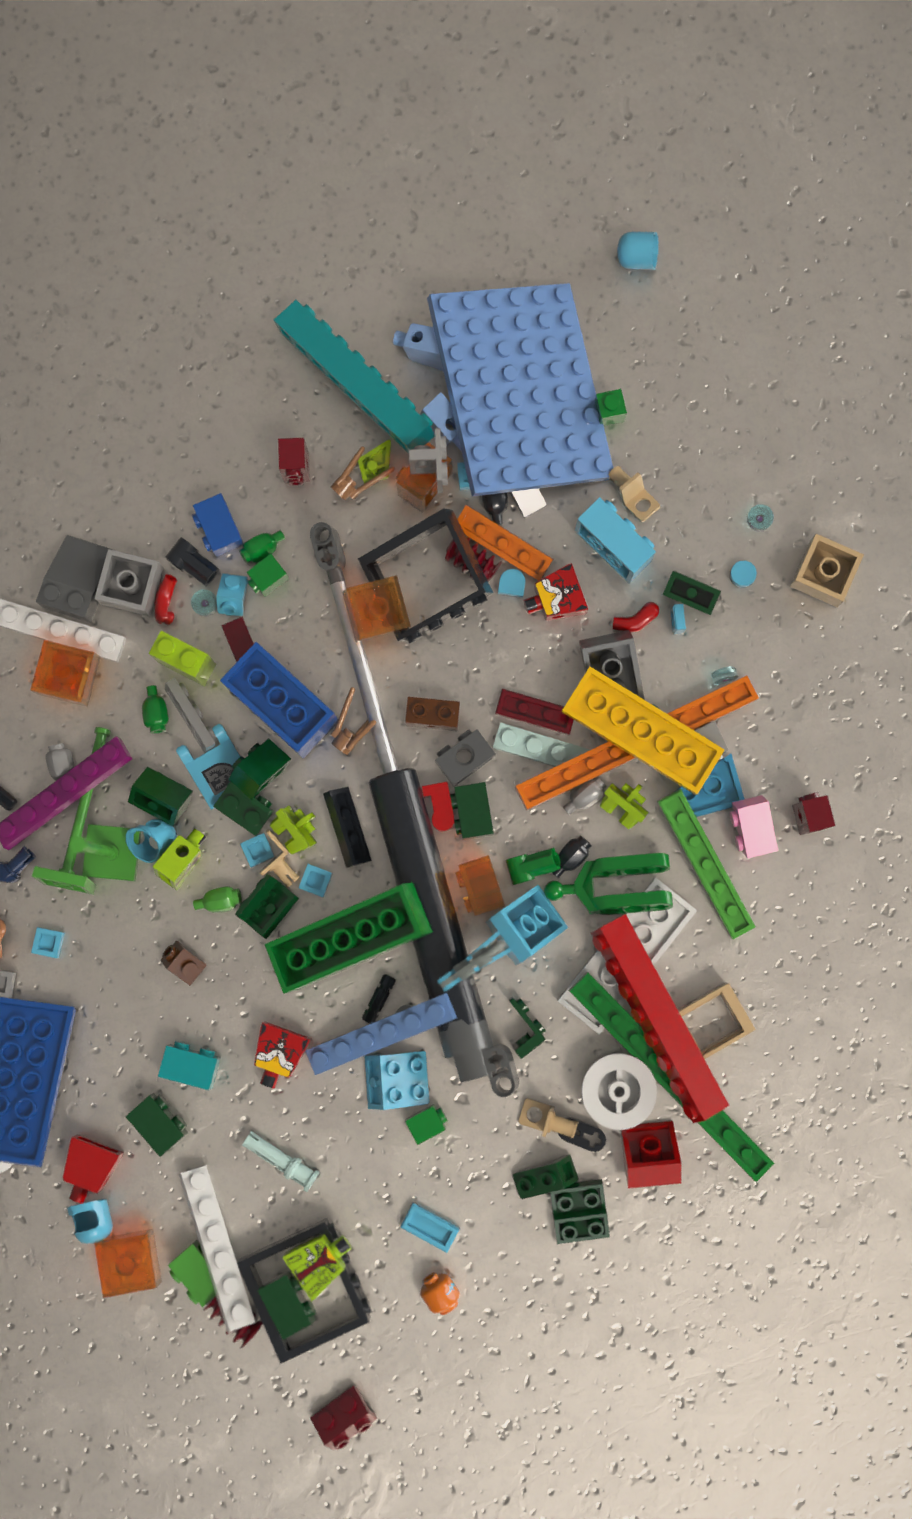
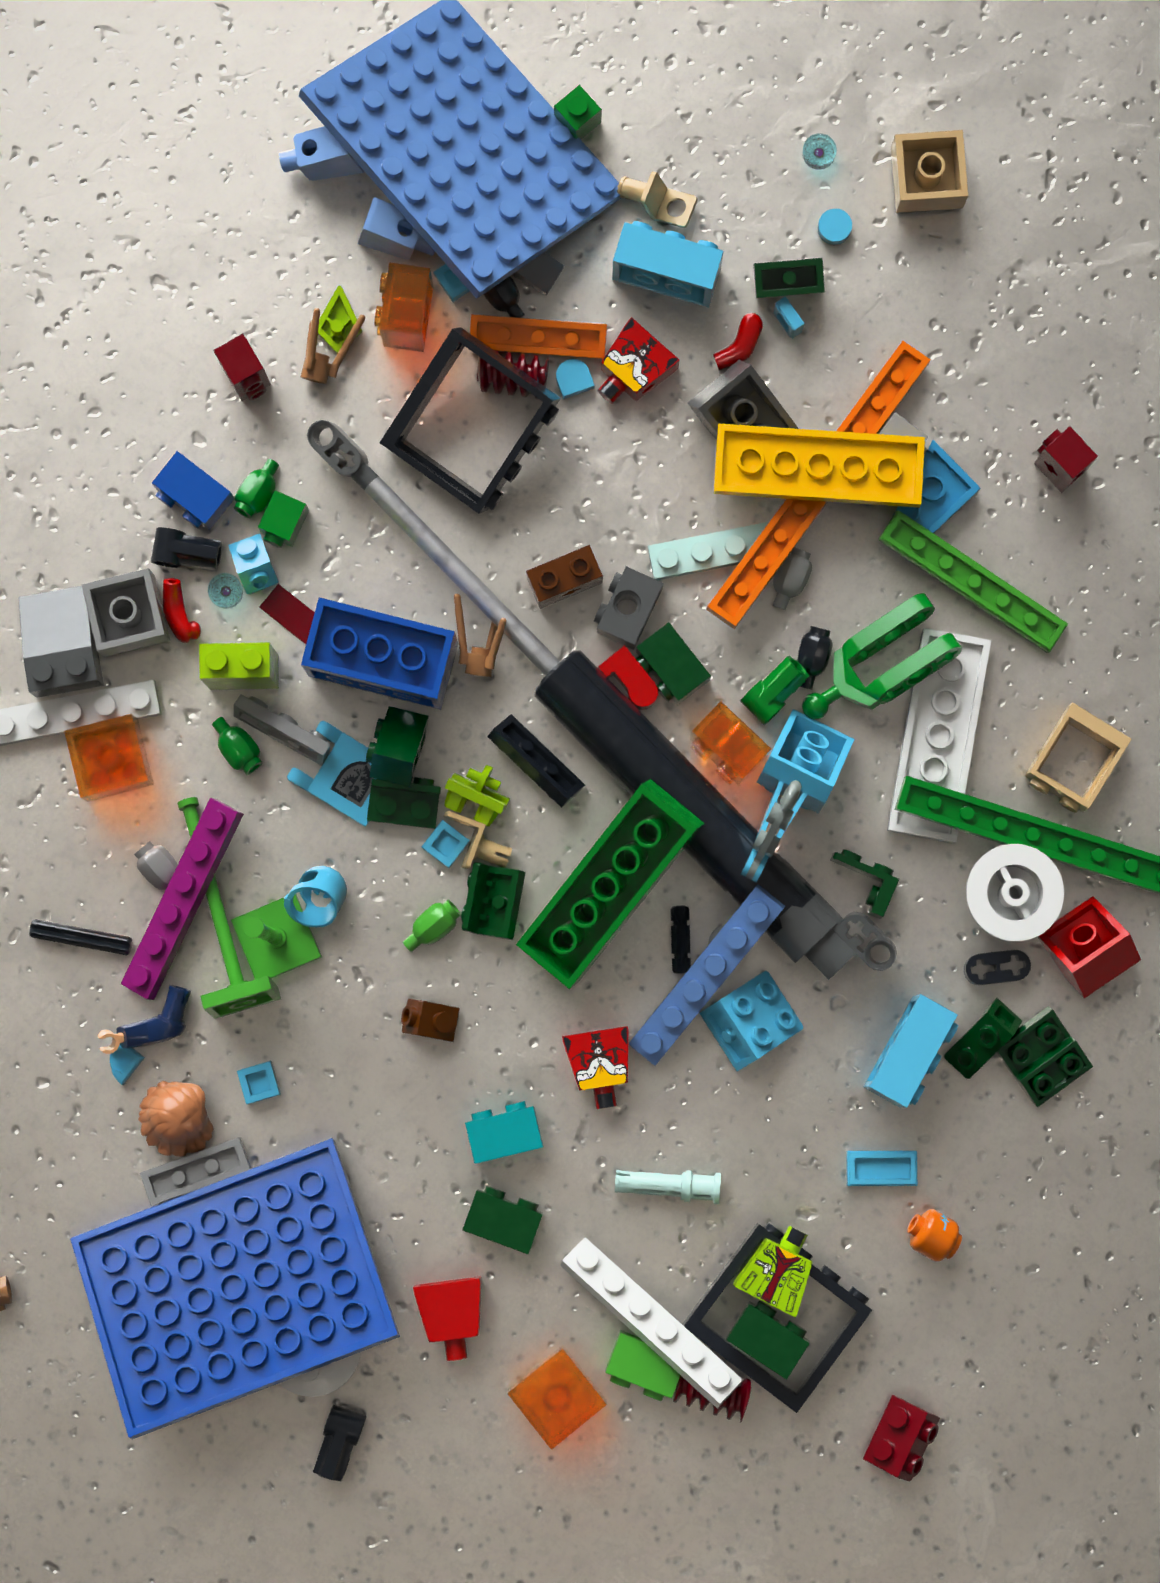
camera: 30 degrees left, 0 degrees up
medium azure helmet [67,1199,113,1244] -> none
dark green brick [128,766,193,826] -> none
lime torso [153,828,206,891] -> none
teal brick [274,300,435,454] -> none
medium azure tile [299,864,333,898] -> none
clear orange brick [342,575,411,643] -> none
green brick [405,1104,448,1145] -> none
light grey bracket [409,428,448,493] -> none
dark red tile [495,689,574,735] -> none
tan bracket [519,1098,578,1138] -> none
red brick [591,914,730,1124] -> none
lime hips [600,783,648,829] -> none
clear light blue tile [711,666,738,685] -> none
bright pink brick [730,795,778,858] -> none
none -> medium azure brick [863,994,959,1108]

